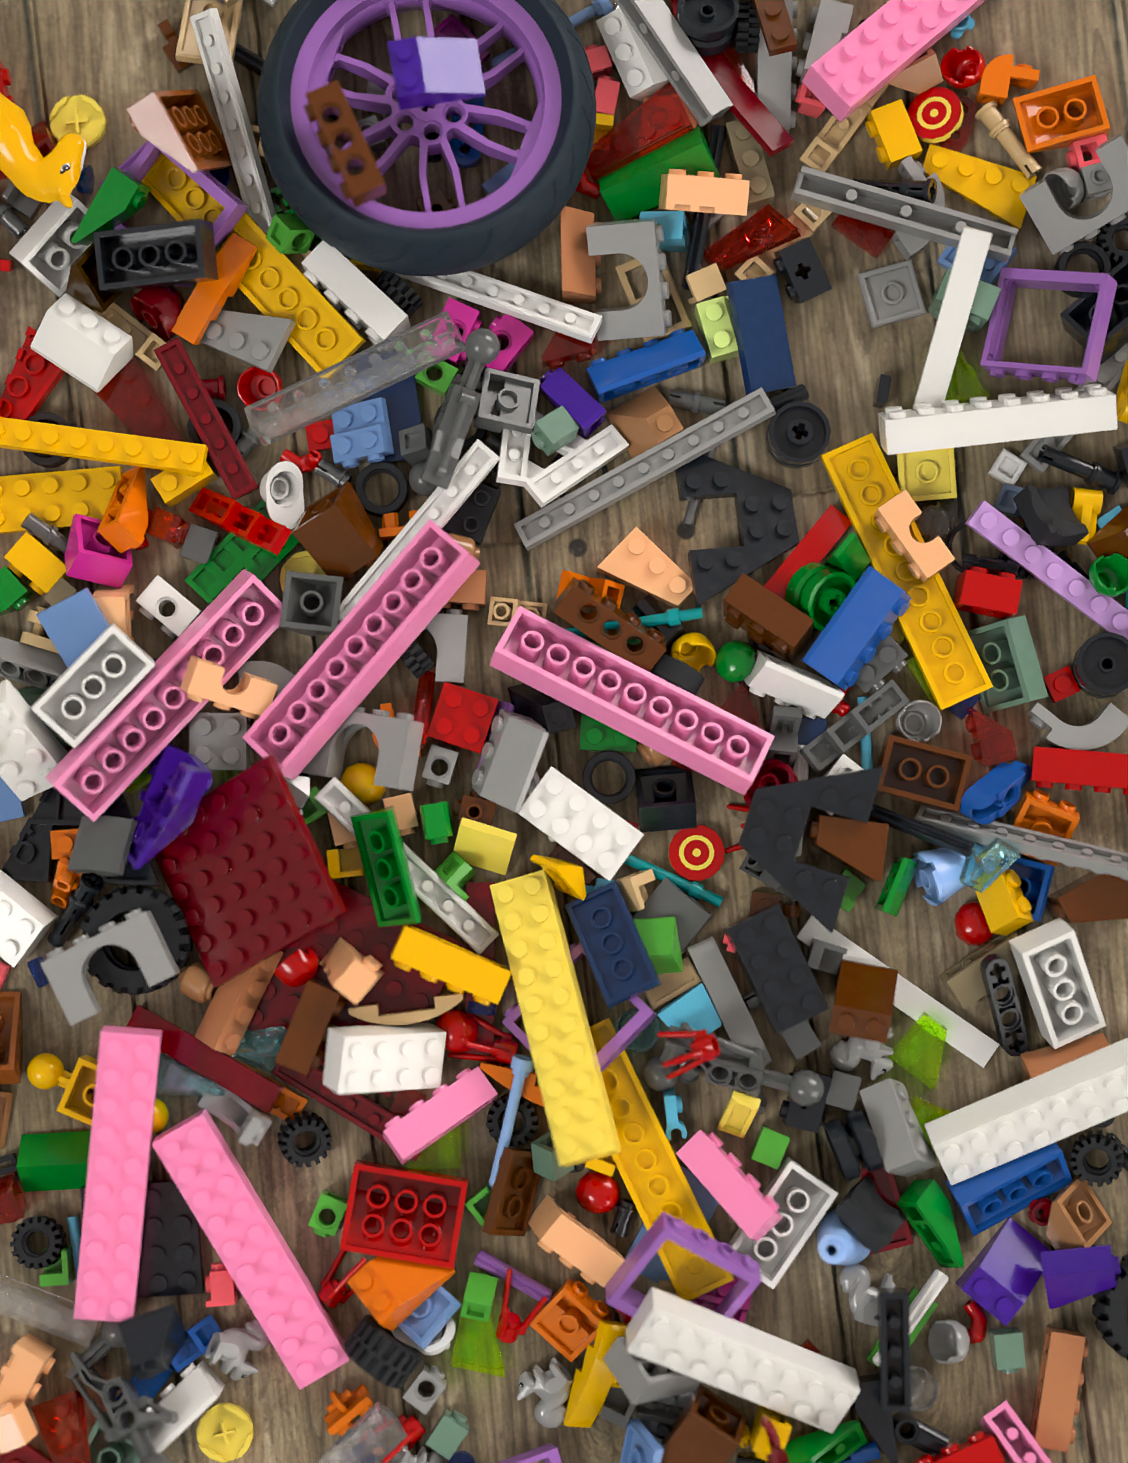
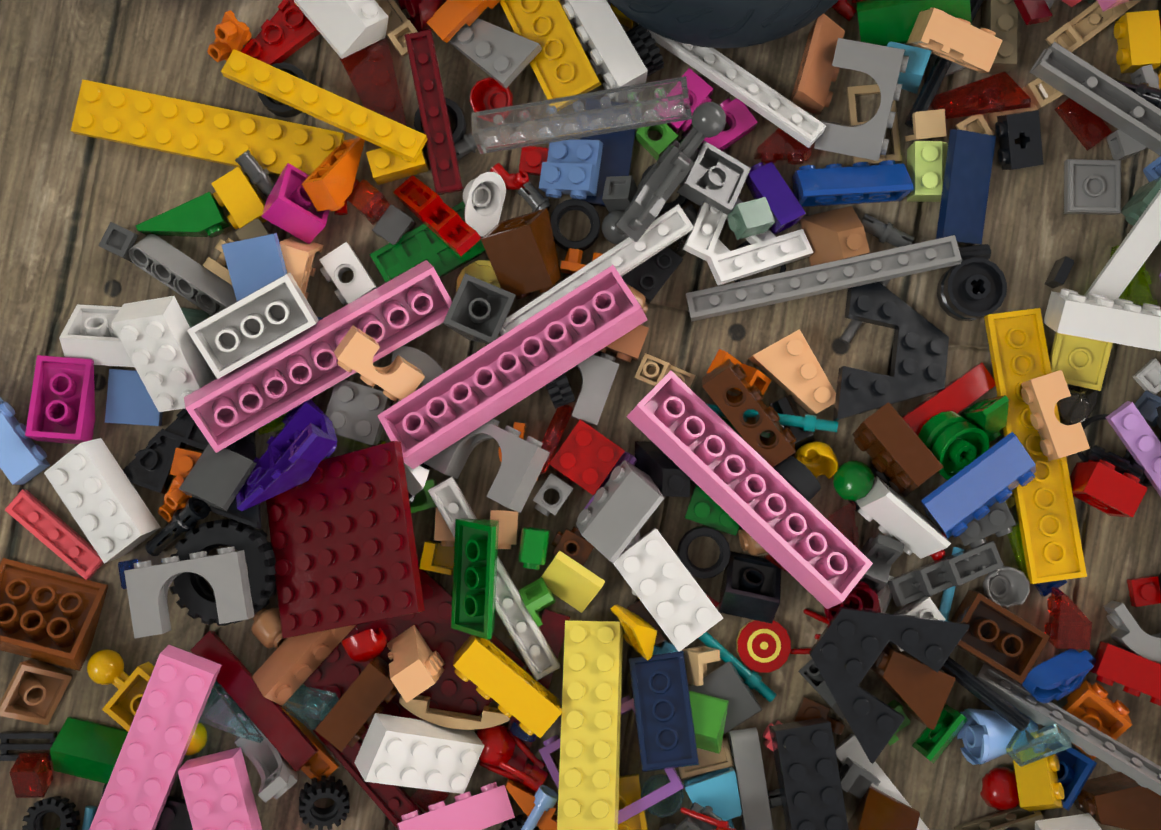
camera: 15 degrees right, 0 degrees up
dark red bush [200,375,226,401] -> none
yellow hair [340,763,386,806] -> none
dark blue tile [798,717,827,745] -> none
sand green slope [967,615,1048,714] -> none

